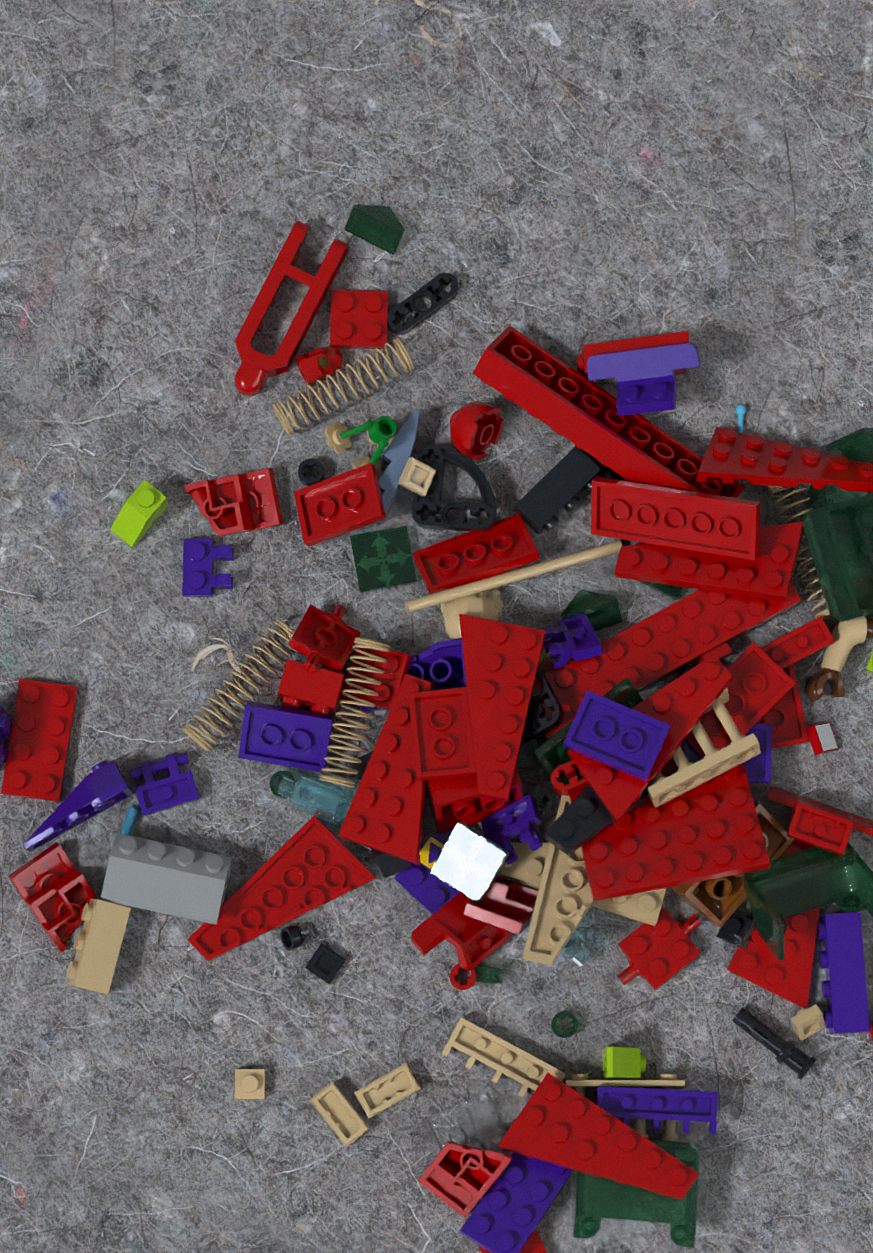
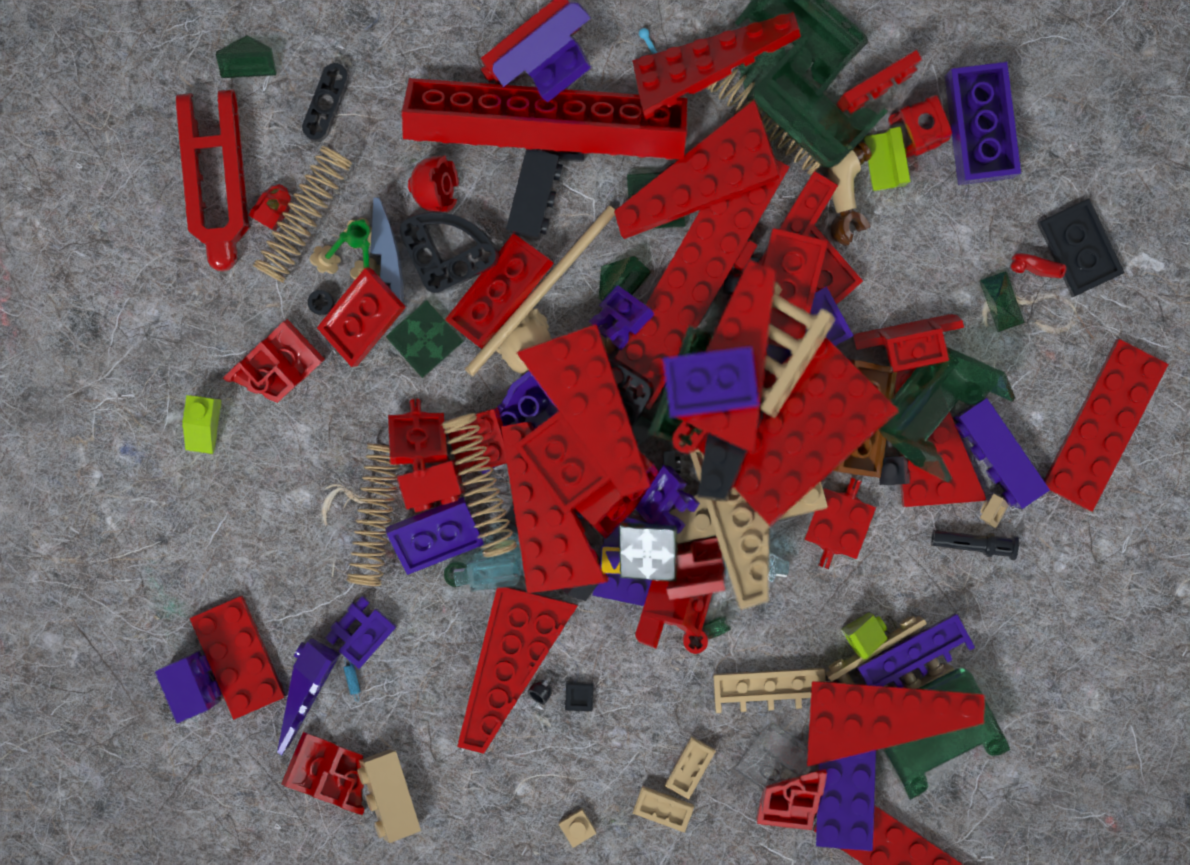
camera: 30 degrees left, 10 degrees up
light grey slope [101,833,232,925] -> none
dark purple plate [182,539,234,597] -> none
red plate [330,290,388,349] -> none
tan tile [398,457,437,496] -> none
clear green bush [551,1011,578,1038] -> none
red plate [591,477,760,561] -> none
tile [806,722,839,755] -> none

